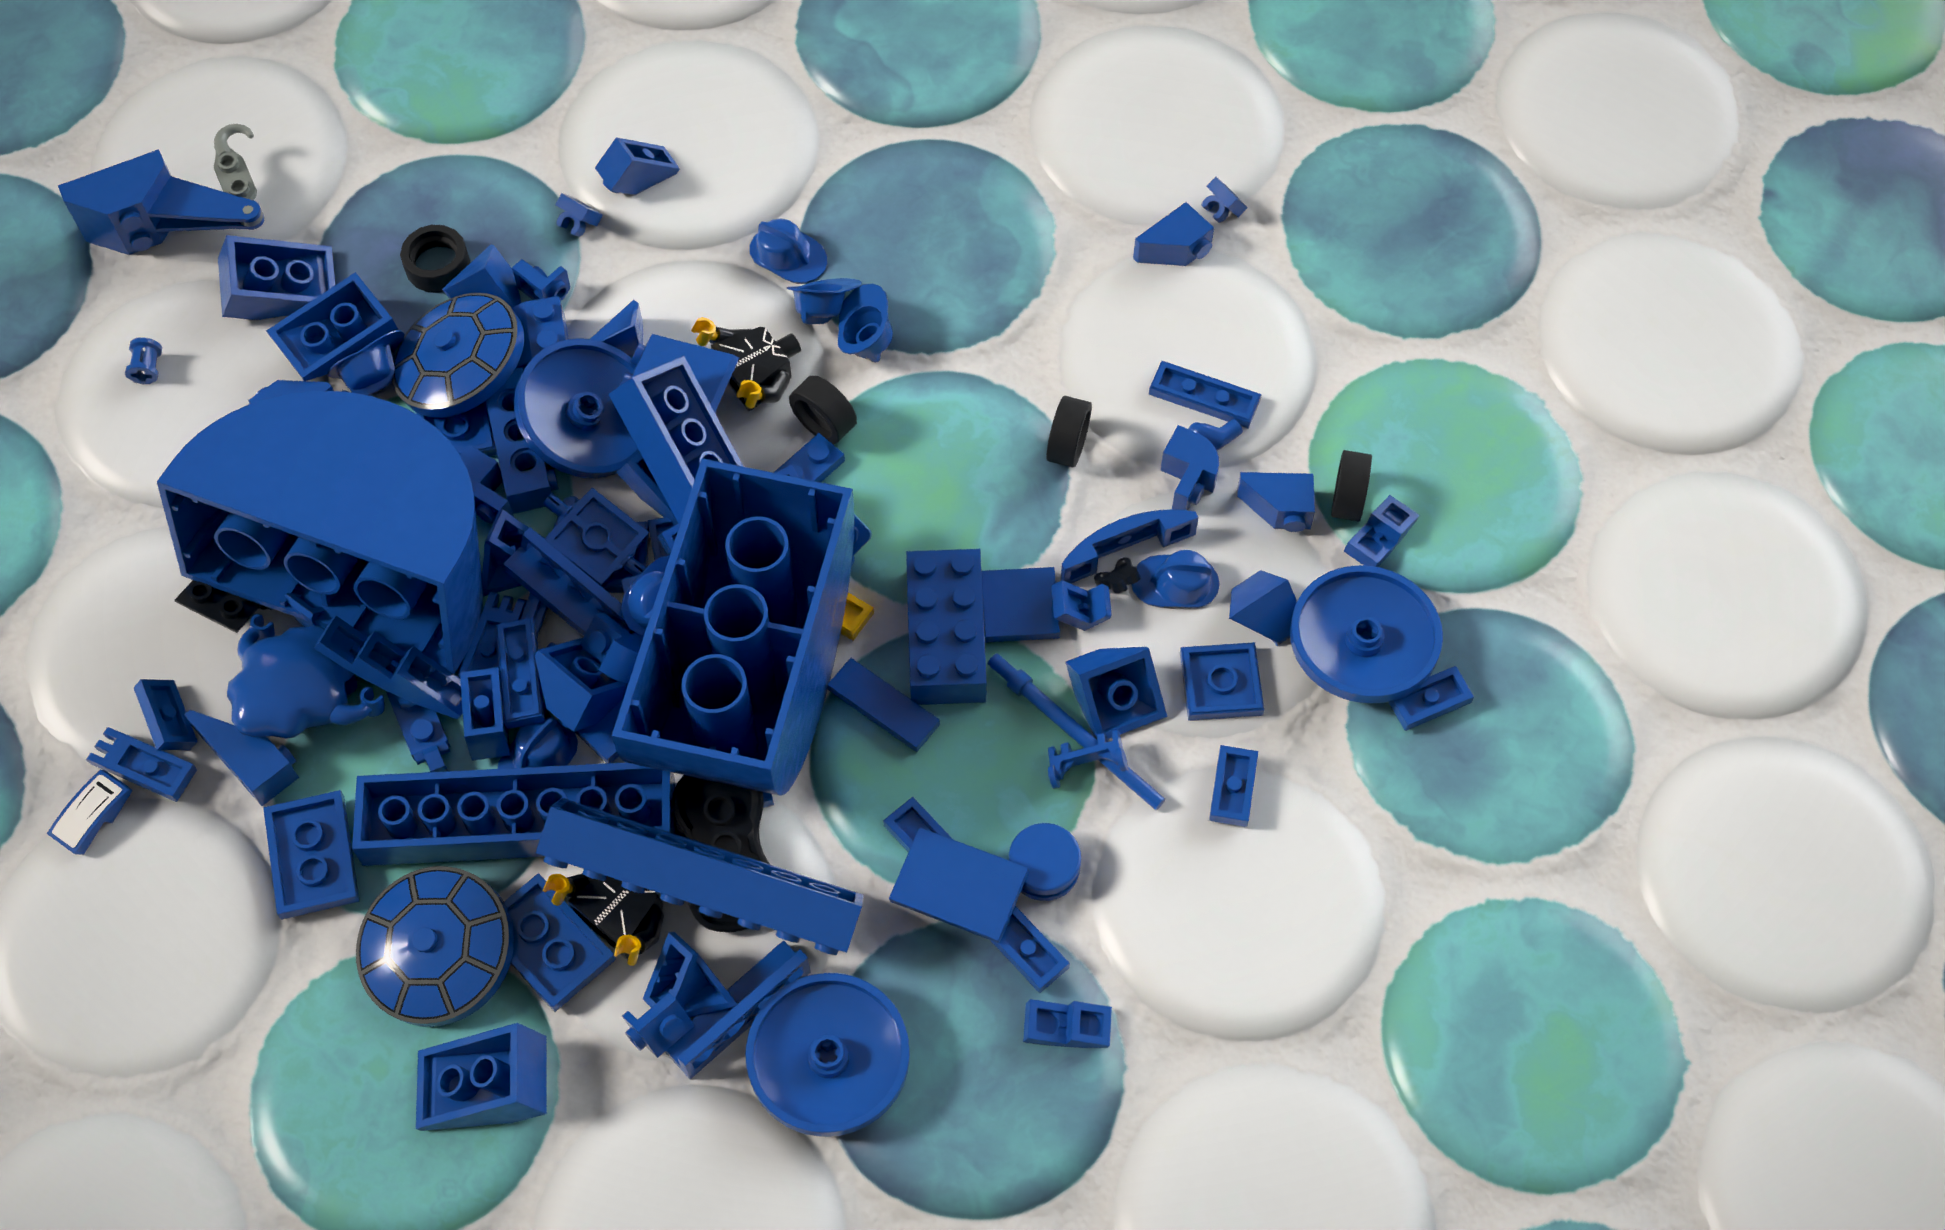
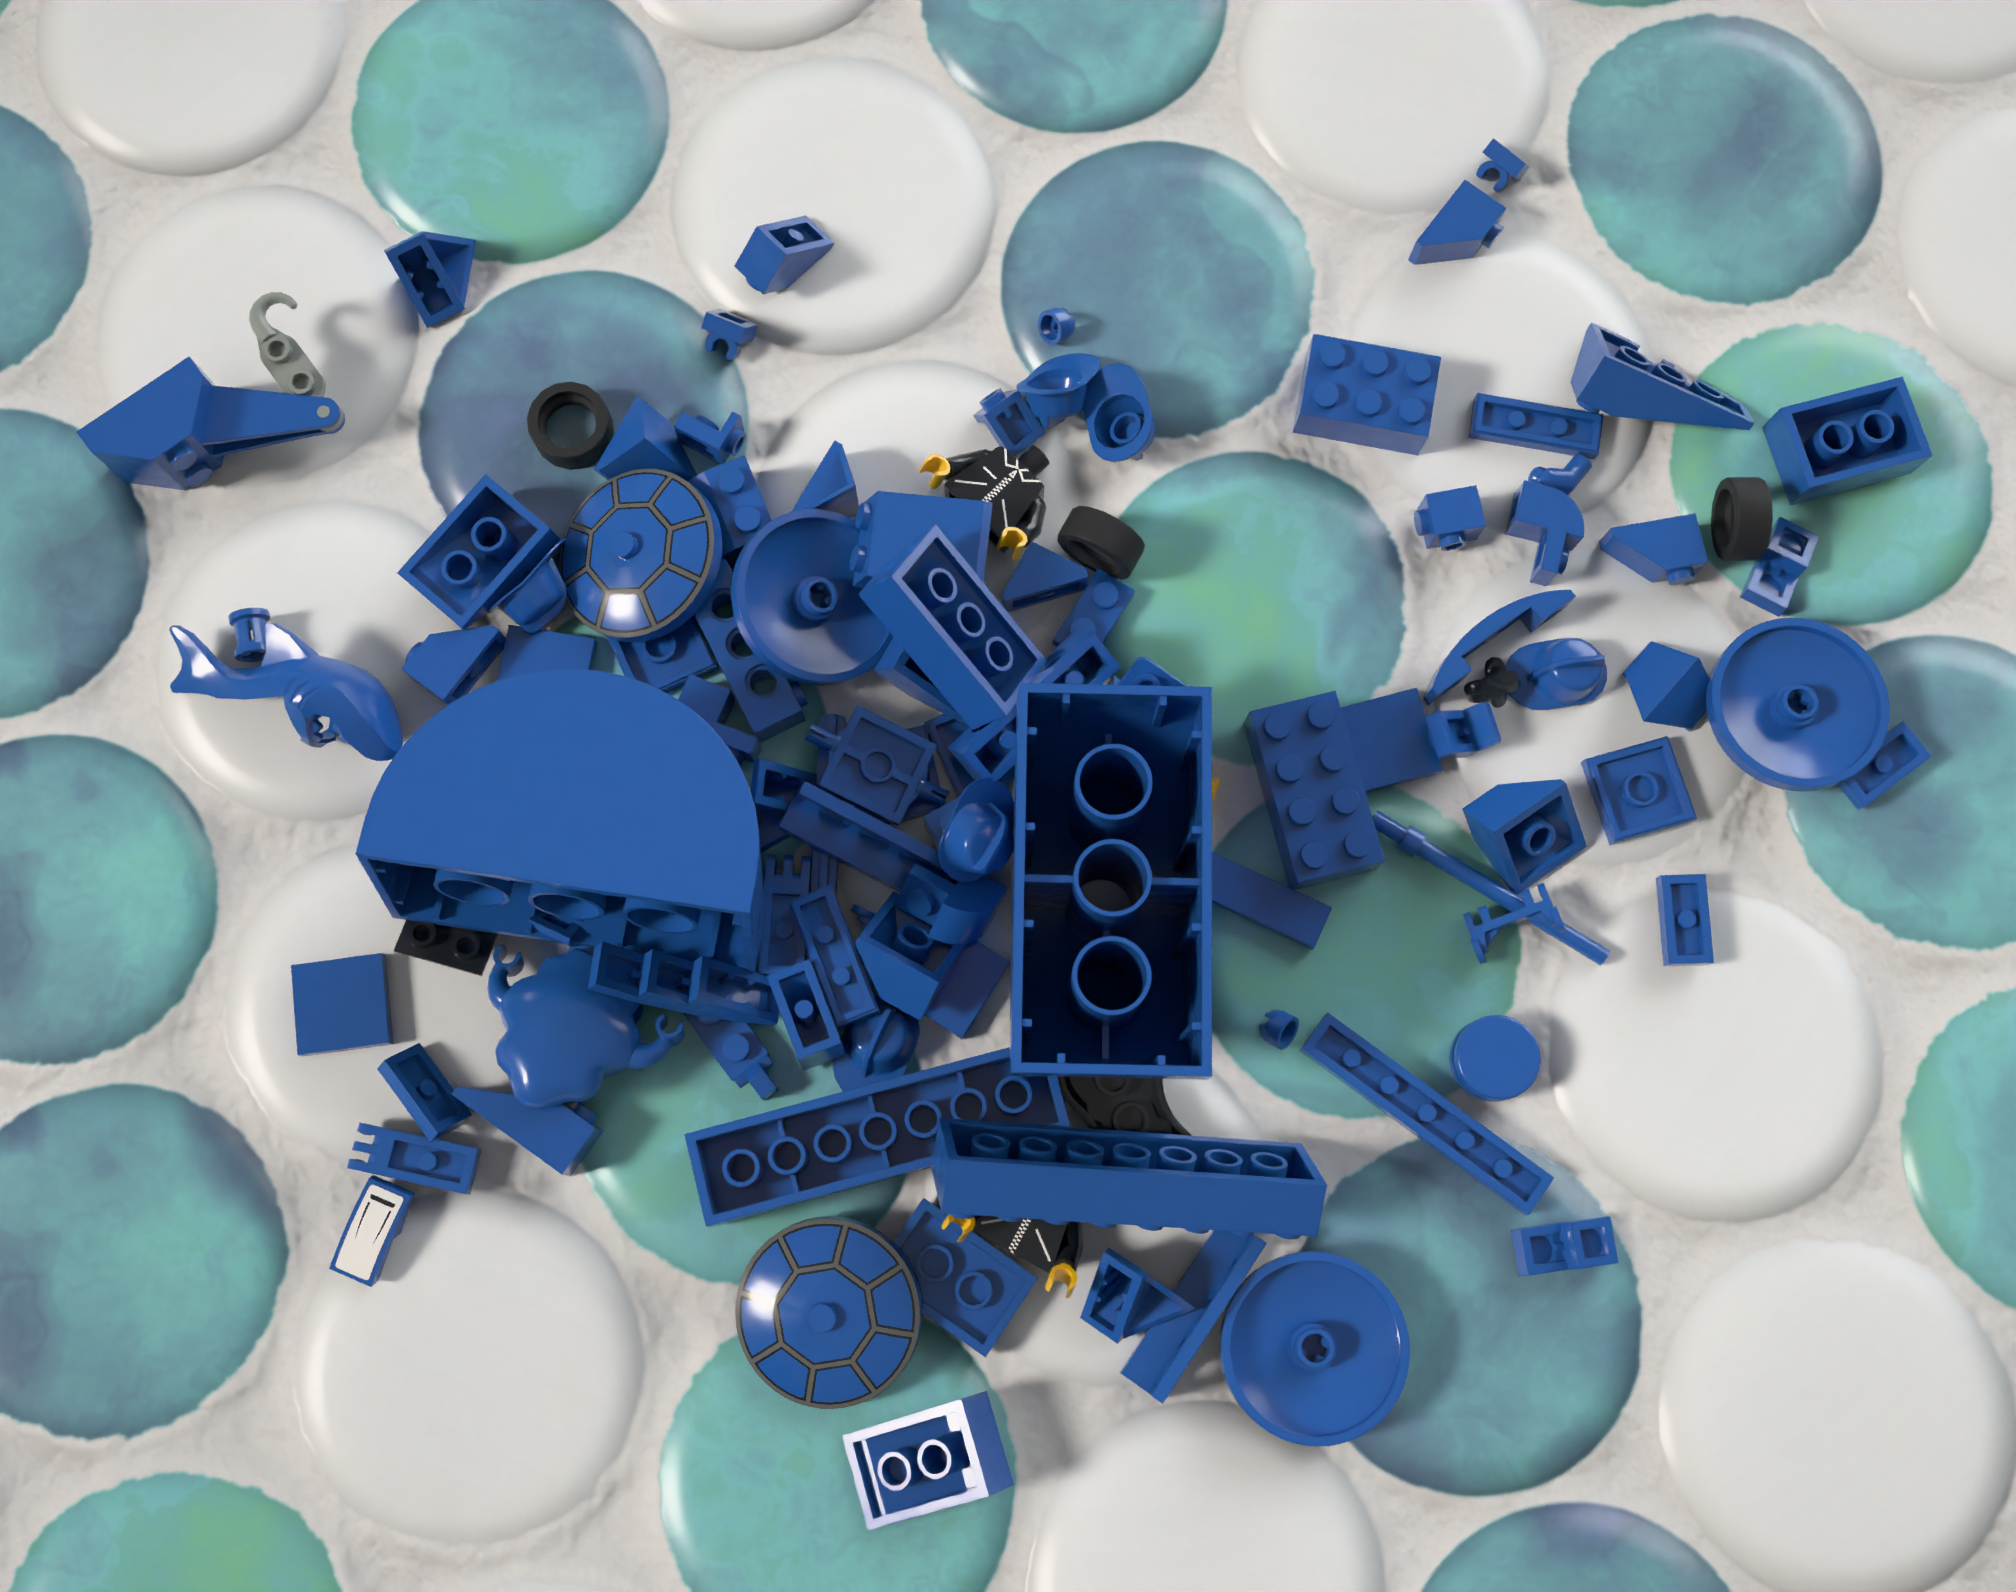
camera: 15 degrees left, 15 degrees up
blue slope [218,235,335,320] -> none
blue plate [263,790,360,920] -> none
blue bracket [622,993,695,1058] -> none
blue piece [750,218,827,283] -> none
blue tile [889,827,1029,944] -> none
black tyre [1046,396,1092,467] -> none
none -> blue piece [169,623,403,761]
none -> blue tile [291,953,393,1057]
none -> blue slope [384,231,476,328]
none -> blue bracket [973,388,1046,457]
none -> blue slope [1002,541,1089,613]
none -> blue hinge [1038,308,1075,345]
none -> blue hinge [1259,1010,1299,1050]
none -> blue brick [1292,334,1441,456]
none -> blue brick [1414,485,1486,551]
none -> blue wedge [1570,322,1754,430]
none -> blue brick [1762,376,1933,505]

